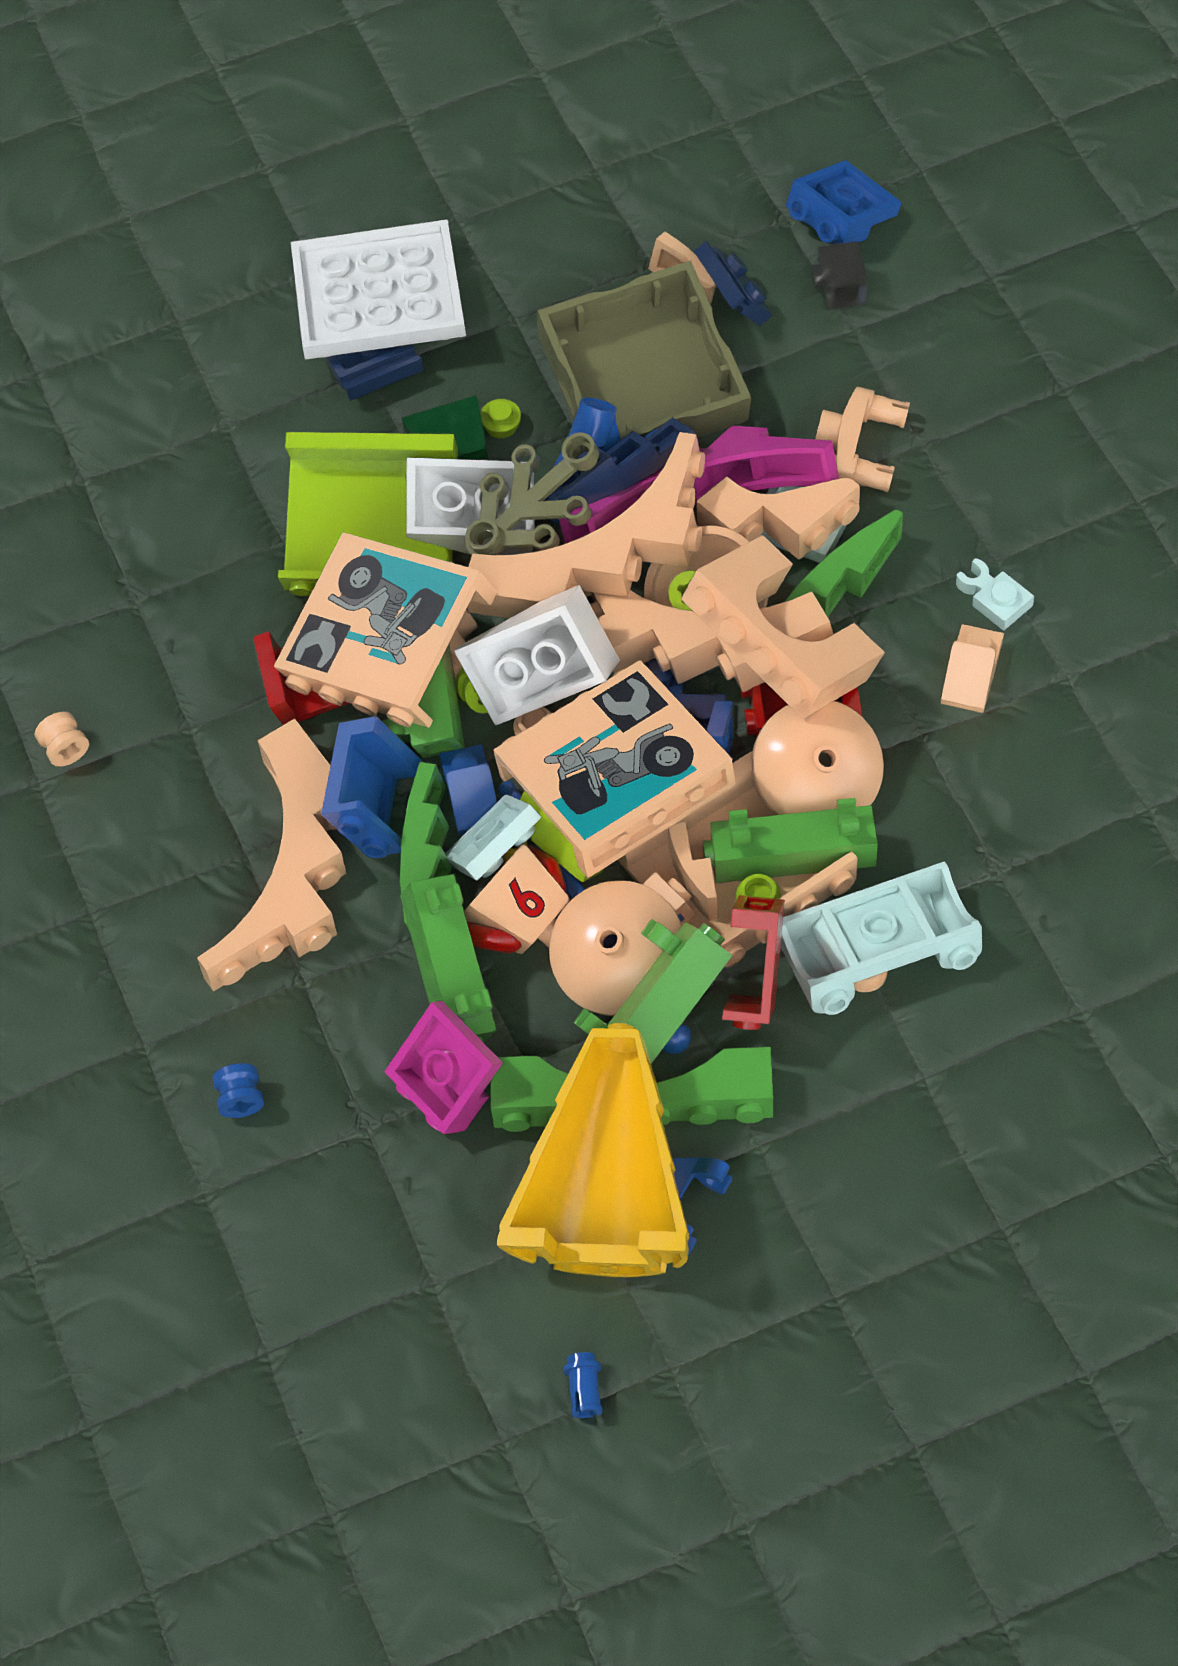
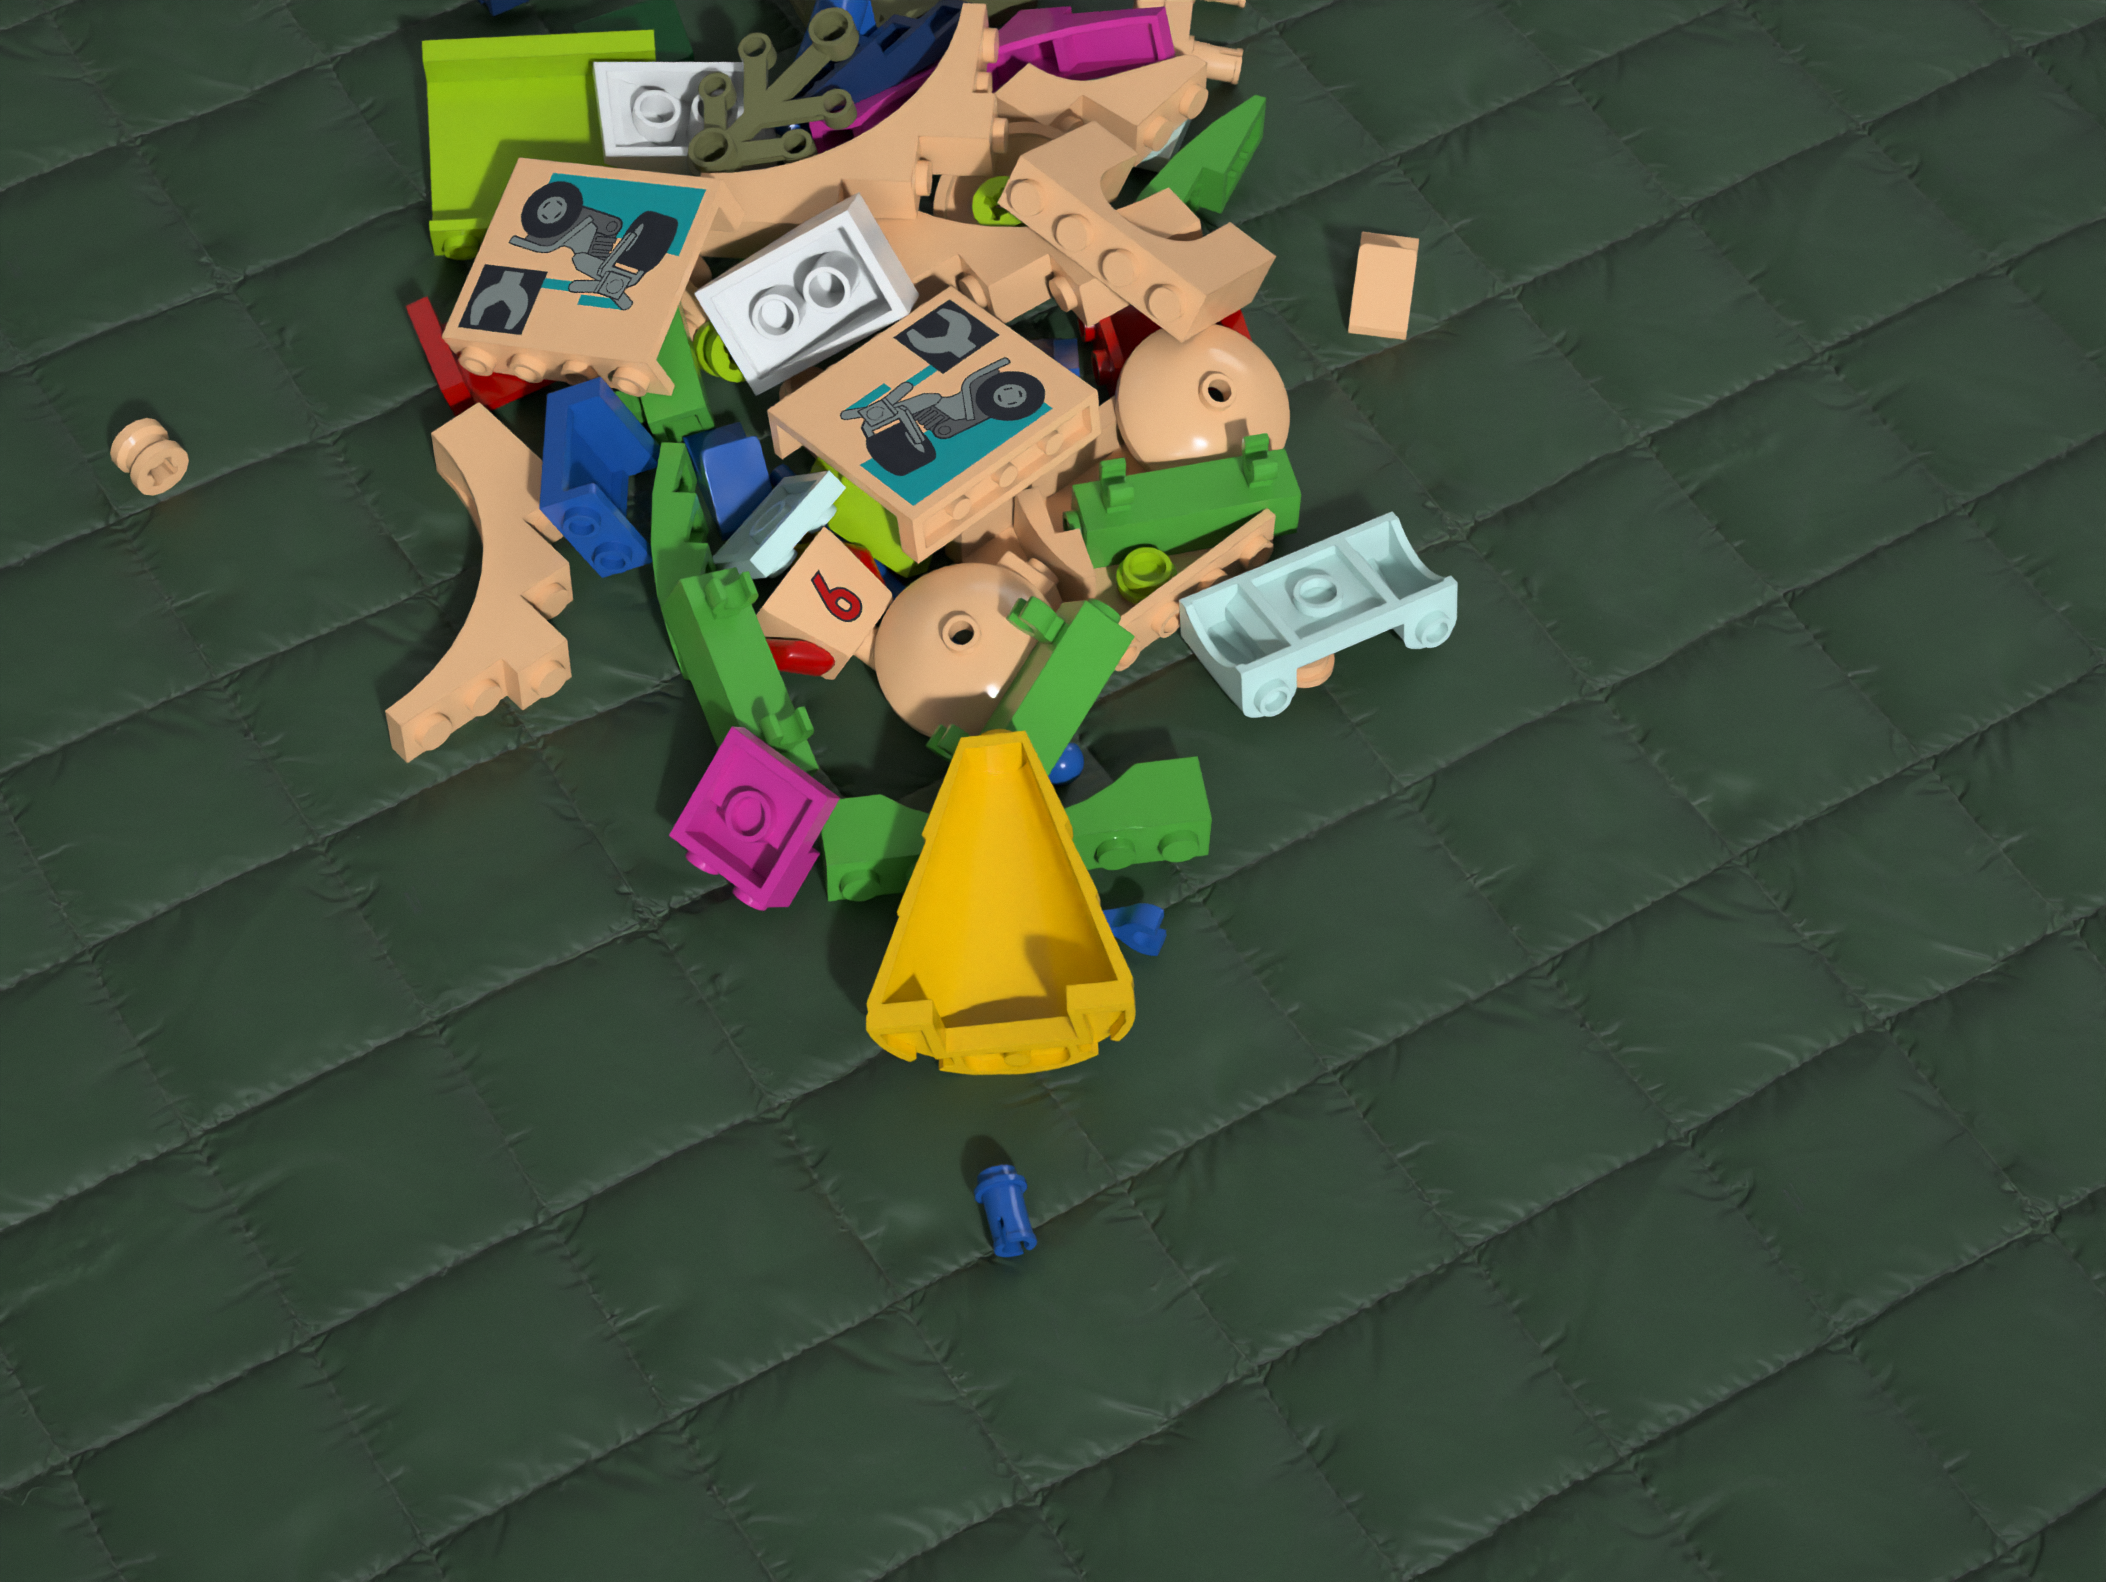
camera: 15 degrees left, 5 degrees down
blue wheel [212,1063,264,1118] -> none
lime plate [480,399,521,438] -> none
panel [722,895,785,1030] -> none
light aqua plate [956,558,1034,631] -> none

